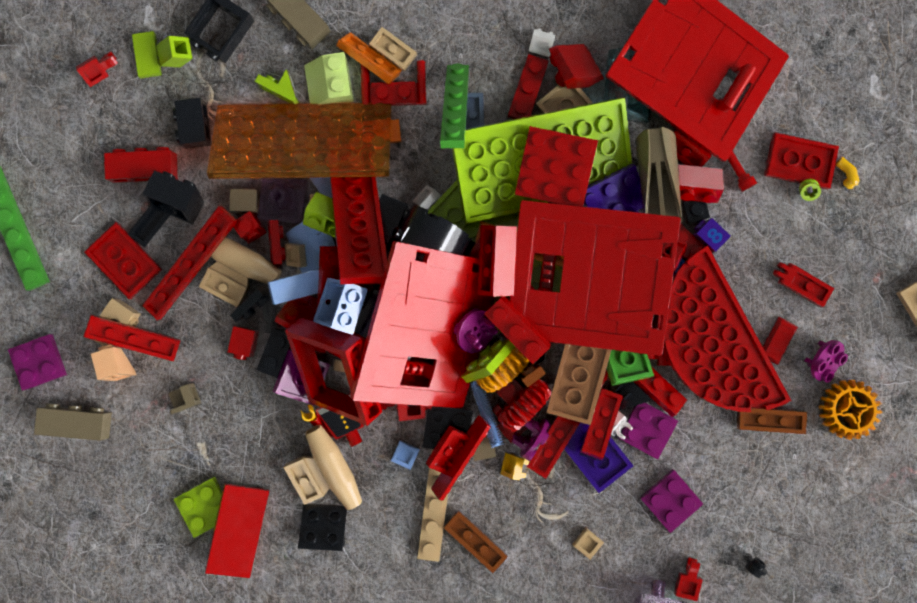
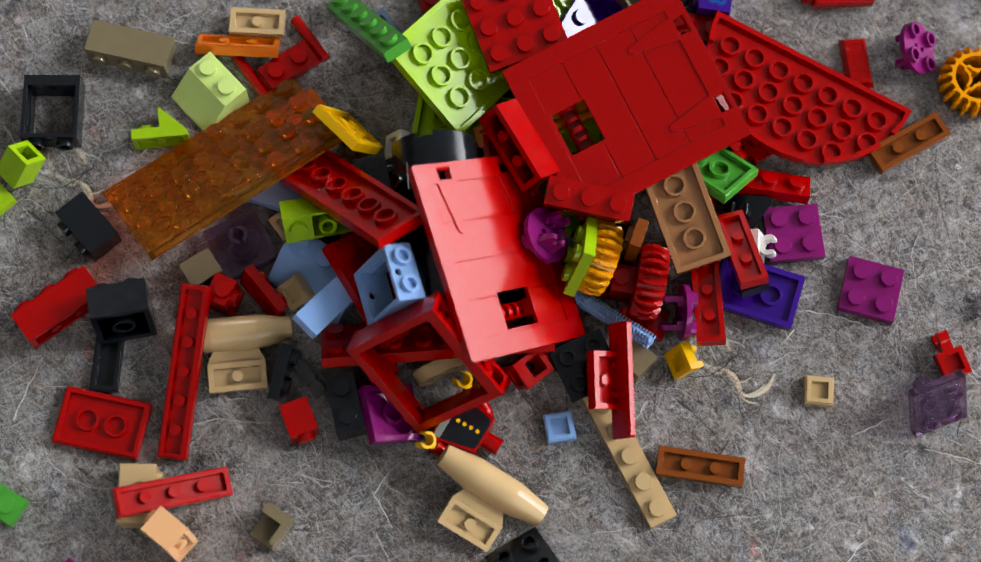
camera: 45 degrees left, 15 degrees down
none -> yellow tile [312,104,385,155]

